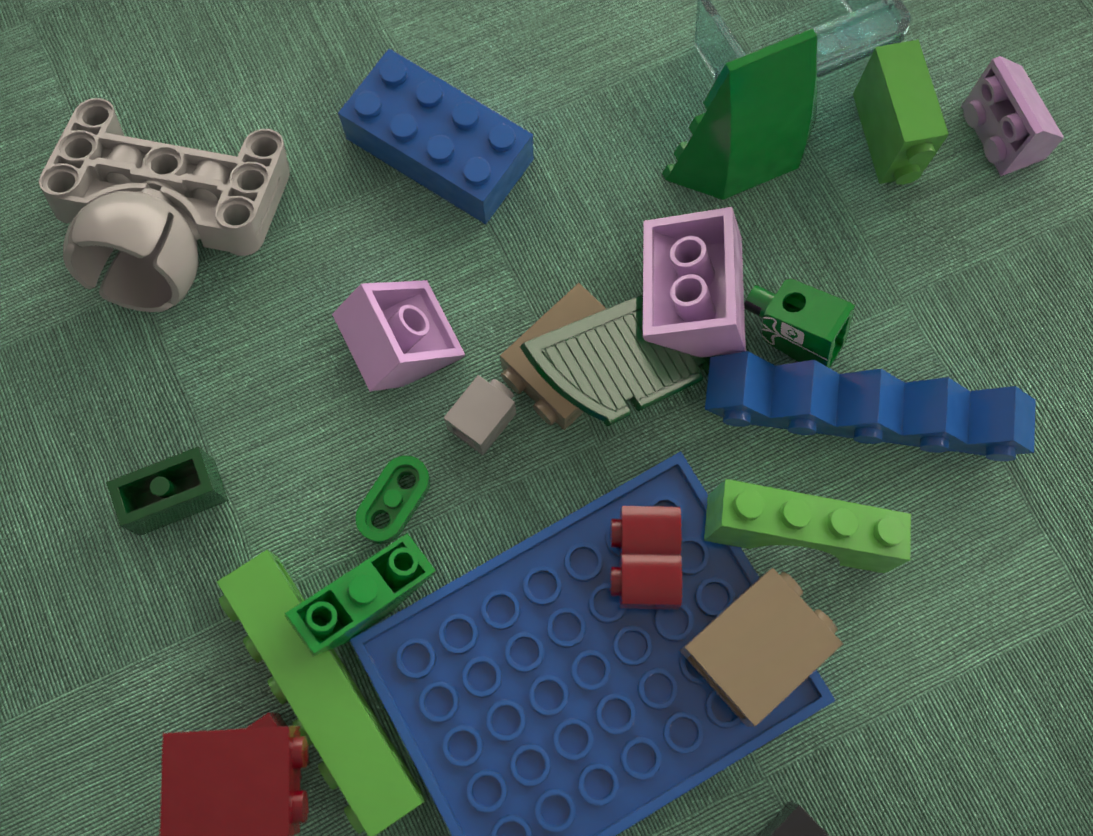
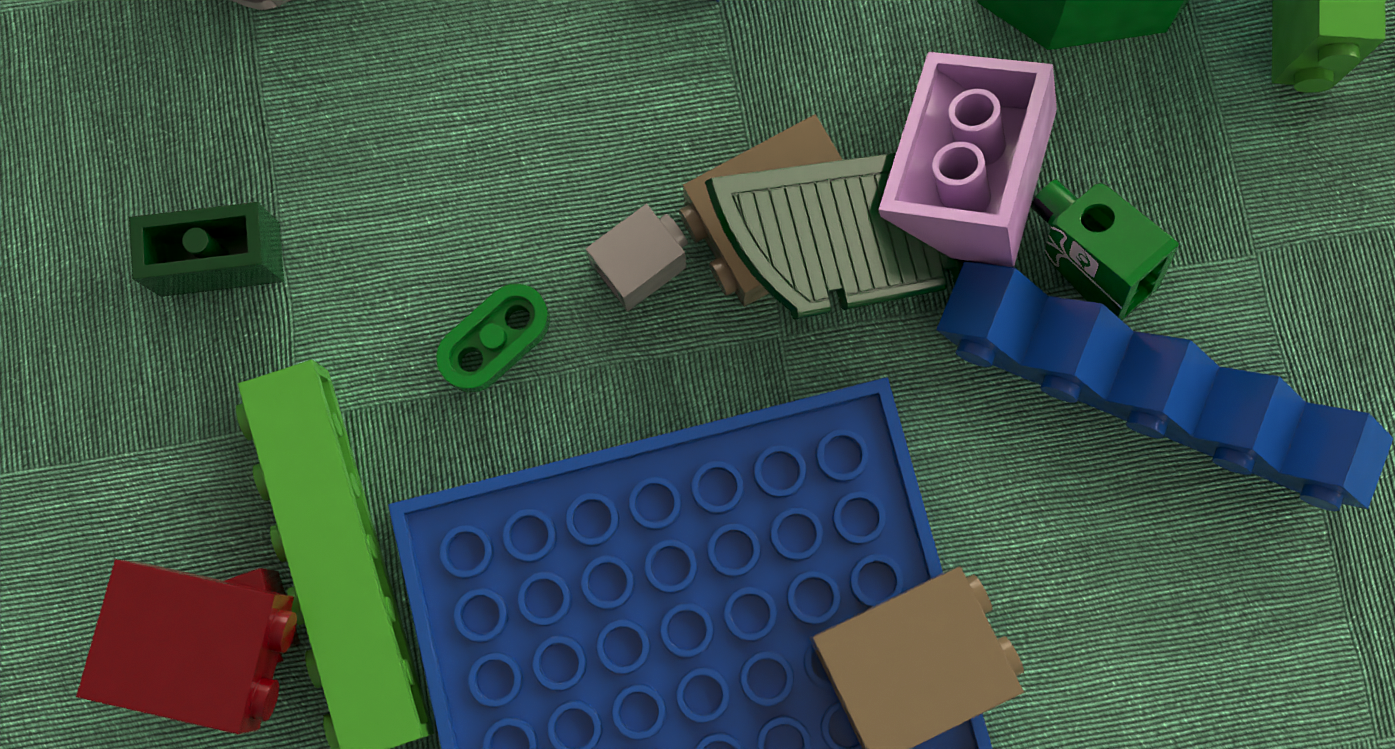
camera: 20 degrees right, 5 degrees up
green slope [285,533,436,657] -> none
lavender slope [332,280,465,392] -> none
dark red brick [610,506,682,609] -> none
bright green arch [704,479,911,574] -> none

